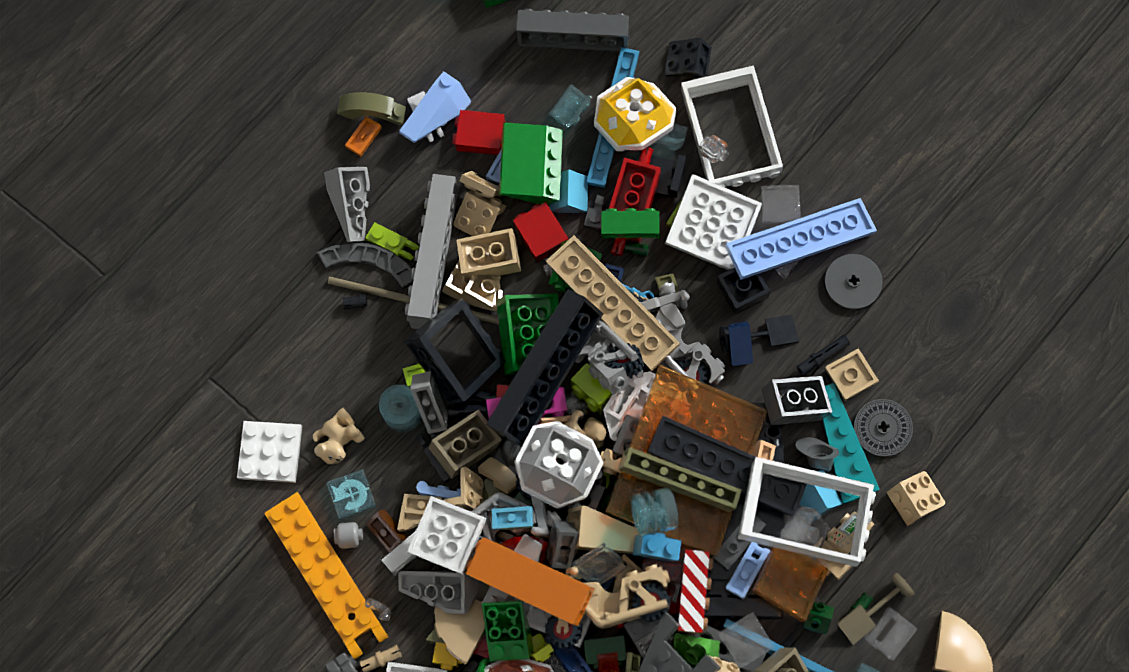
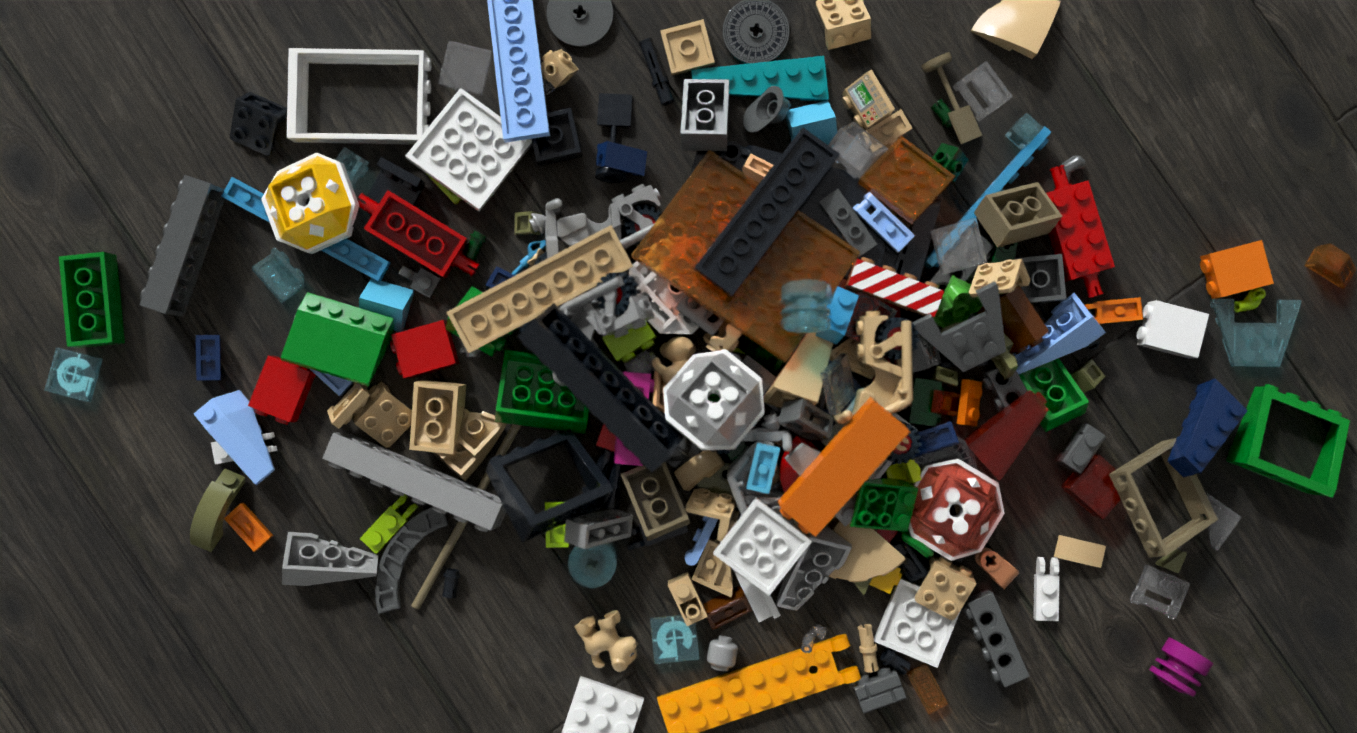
camera: 80 degrees left, 15 degrees up
green brick [601,208,659,238] -> none
olive brick [618,447,741,512] -> none
clear head [699,135,728,163] -> none
white window [738,457,876,567] -> none
none -> dark blue hinge [196,335,221,381]
none -> tan brick [541,49,579,88]
none -> tan slope [668,572,708,626]

